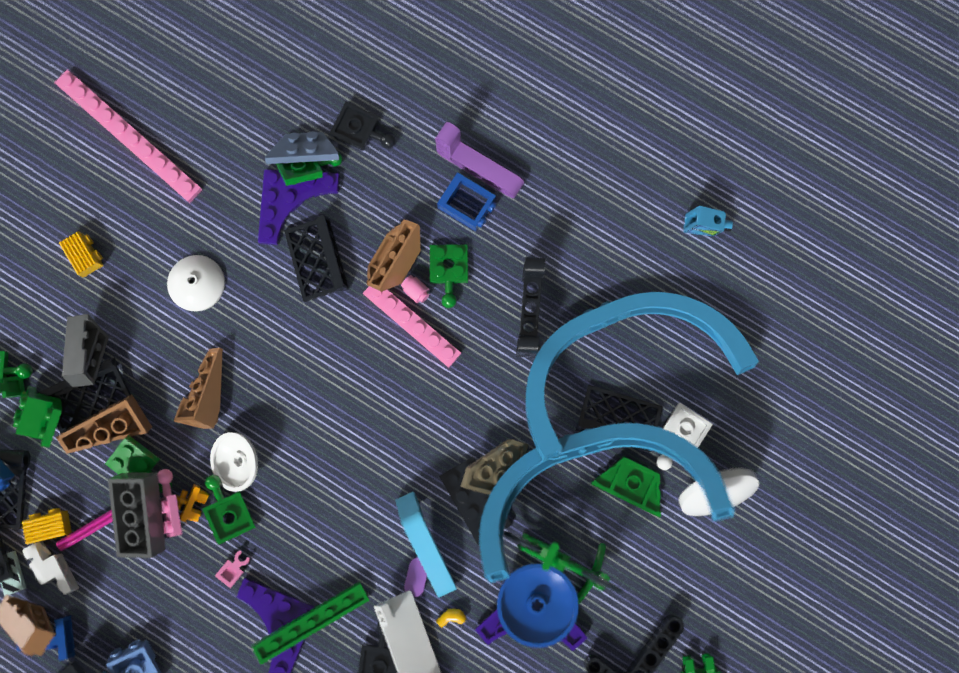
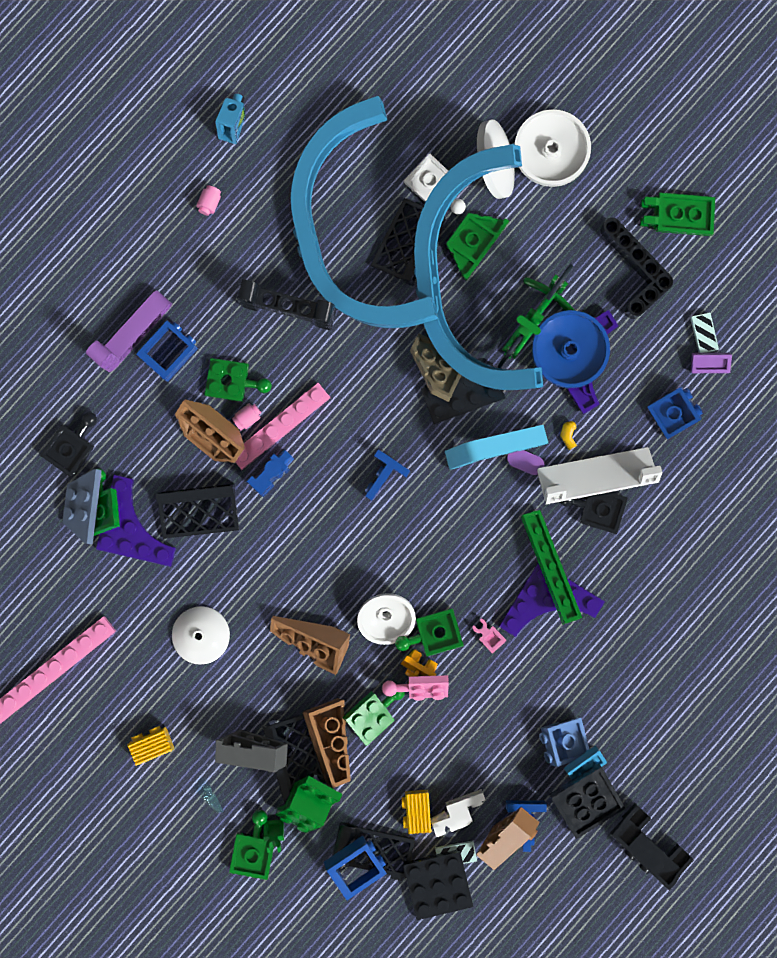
camera: 75 degrees left, 5 degrees up
dark pink axle [56,510,113,551] -> none
dark grey brick [108,473,166,558] -> none
none -> bright pink brick [196,185,221,216]
none -> clear light blue bar [202,785,223,813]
none -> blue hips [247,449,294,497]
none -> blue bracket [365,449,410,501]
none -> white dish [515,109,591,187]

